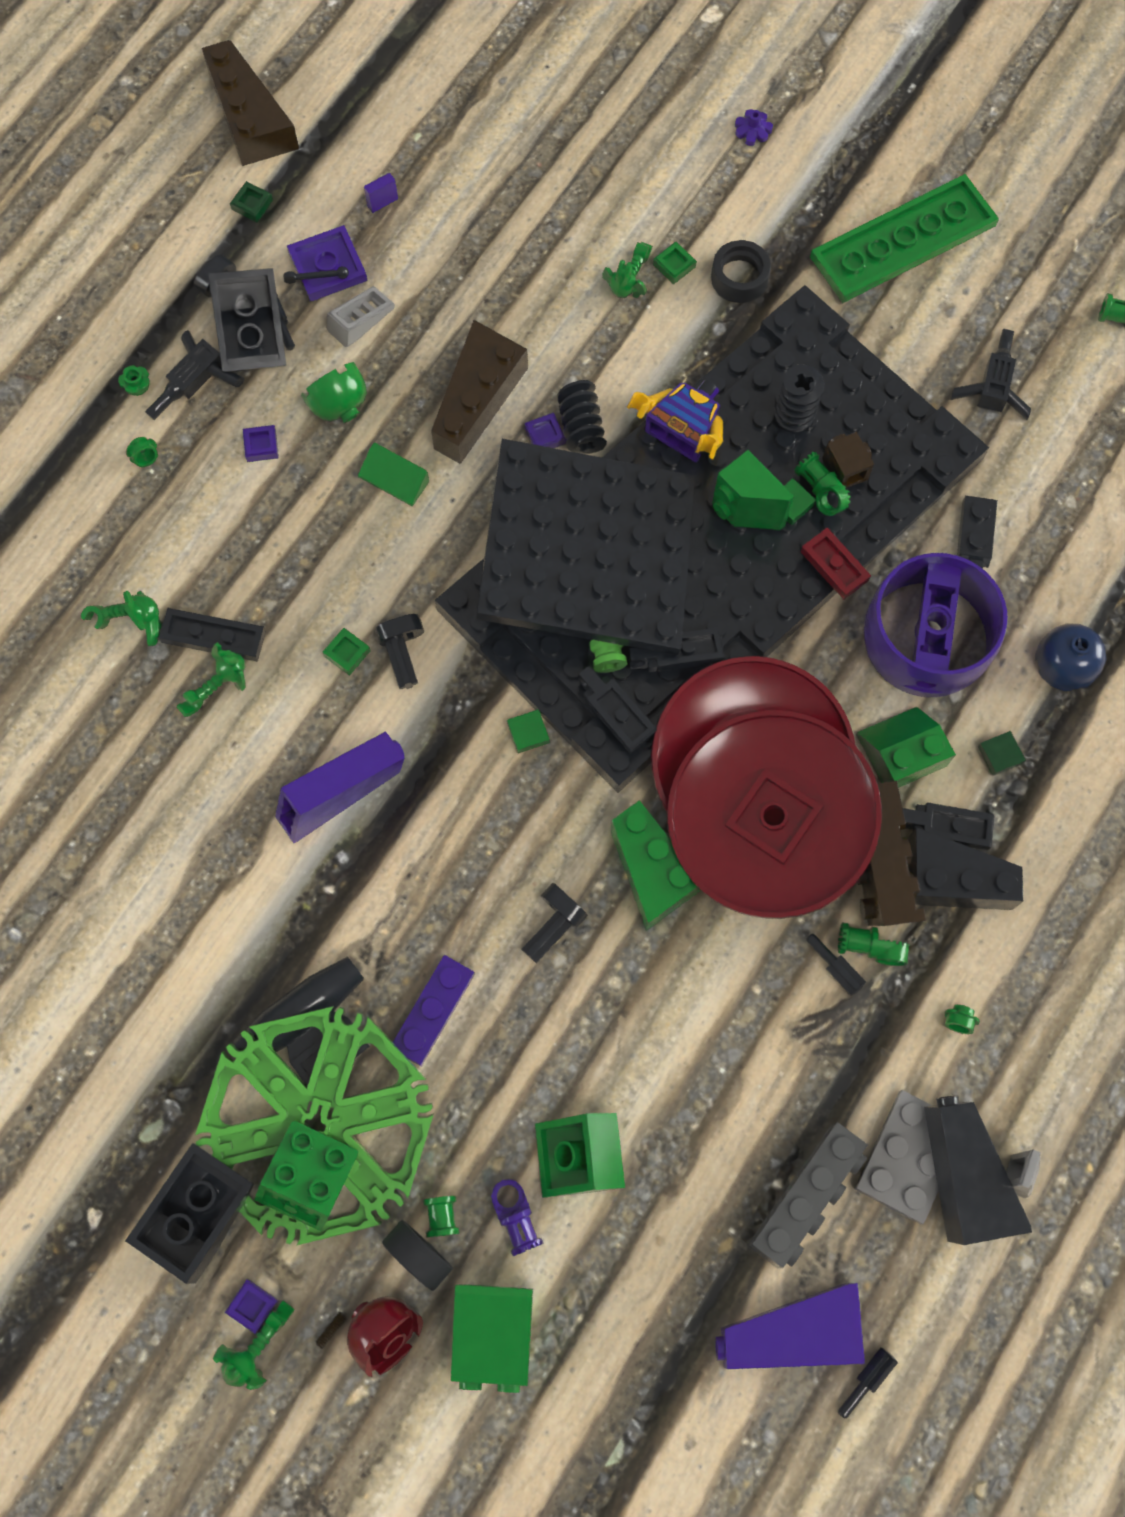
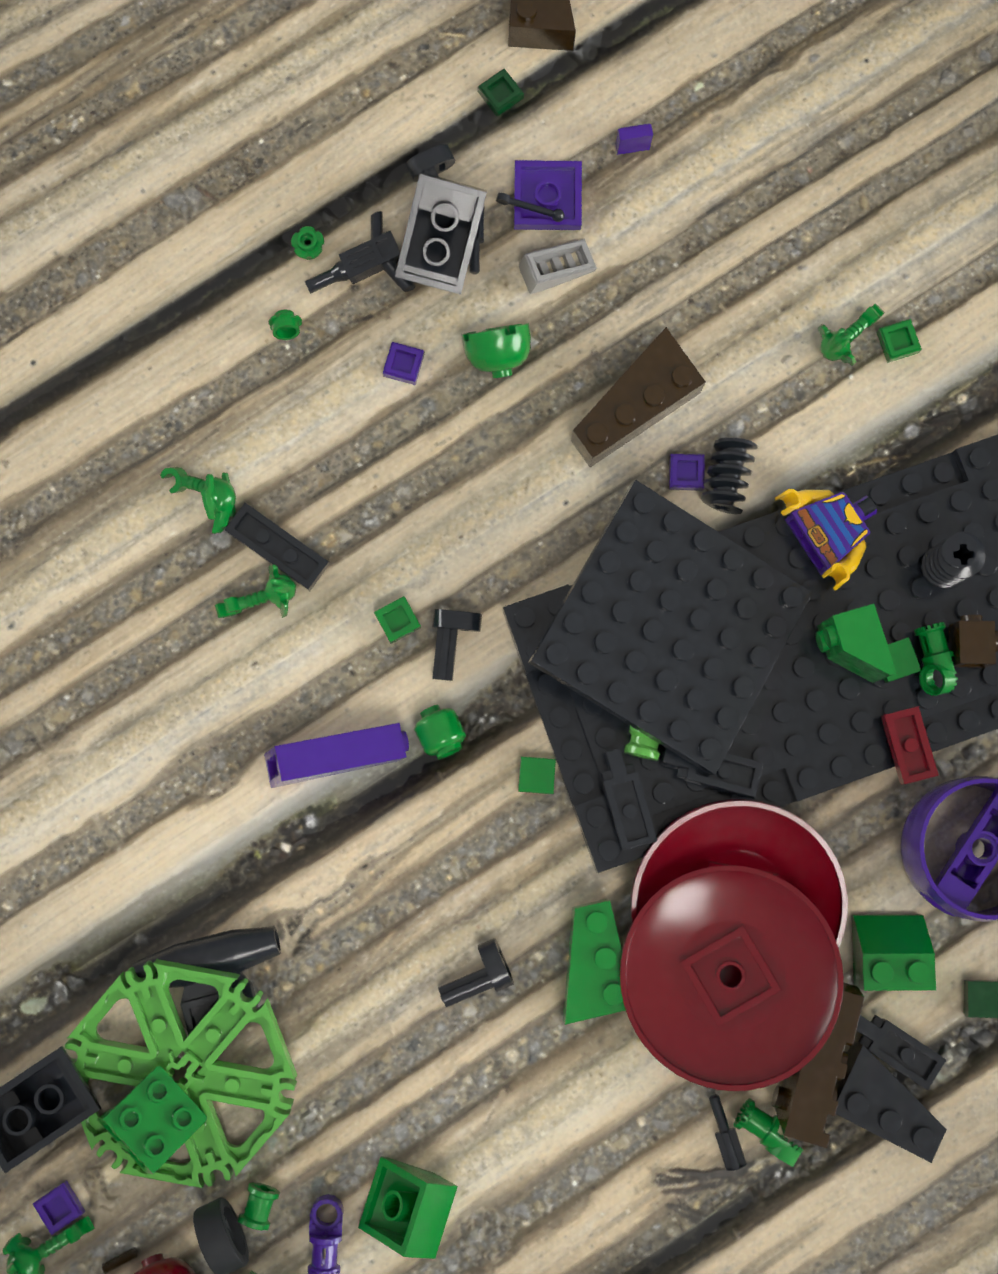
camera: 20 degrees right, 10 degrees up
green slope [358,442,429,507] -> none
dark purple plate [393,955,475,1067] -> none
black tyre [711,240,771,303] -> none
green plate [945,1004,980,1035] -> none
none -> green head [414,705,466,760]

